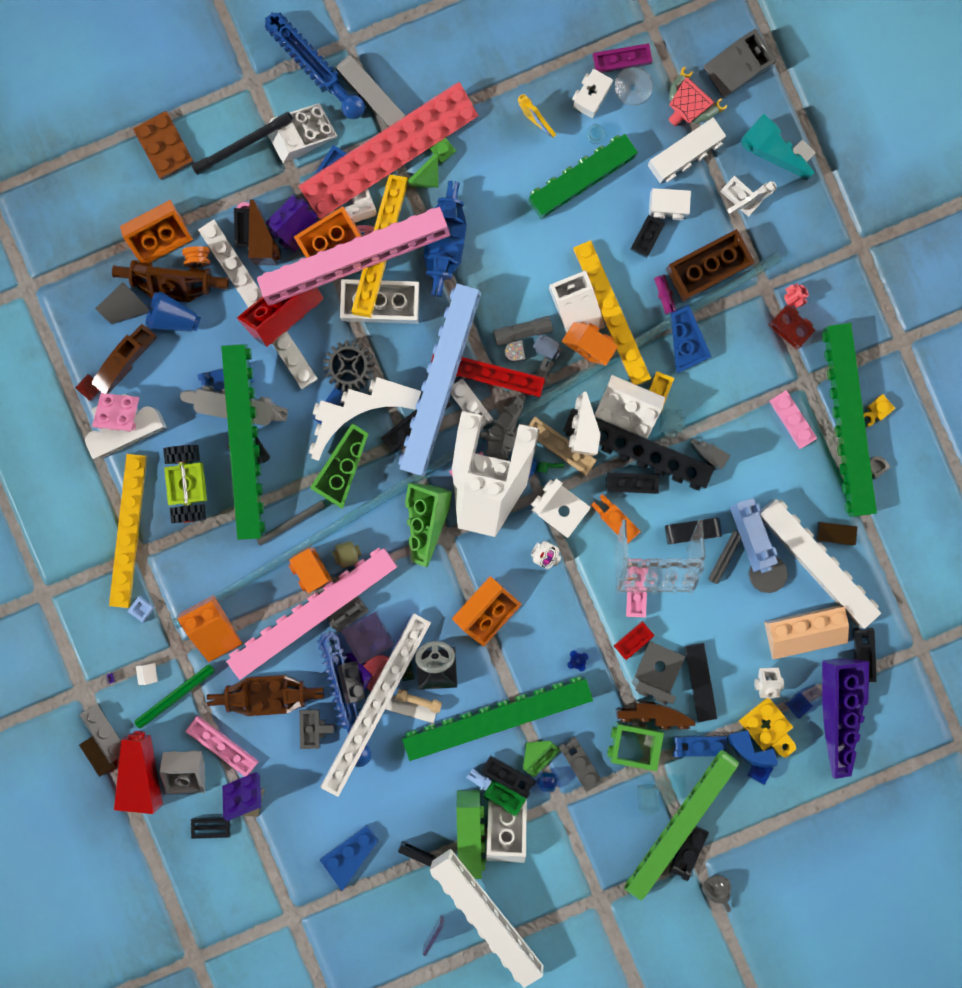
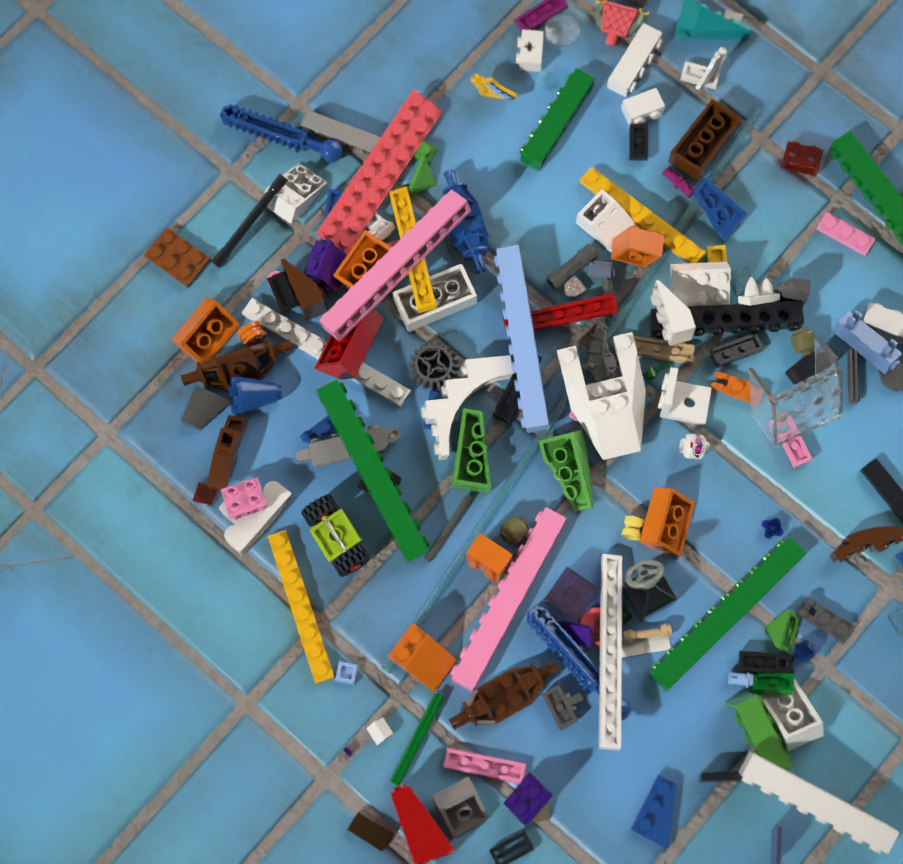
camera: 20 degrees left, 15 degrees down
dark grey plate [79,704,121,763] -> none
dark grey hinge [327,596,369,633] -> none
black plate [337,660,365,704] -> none
white plate [450,378,494,431] -> none
bright green window [607,722,664,771] -> none
red plate [613,621,655,660] -> none
dark grey bracket [631,641,685,705] -> none
coral gear [784,283,809,308] -> none
none -> light yellow wheel [621,516,644,540]
none -> white tile [738,277,780,305]
none -> olive head [790,327,818,356]

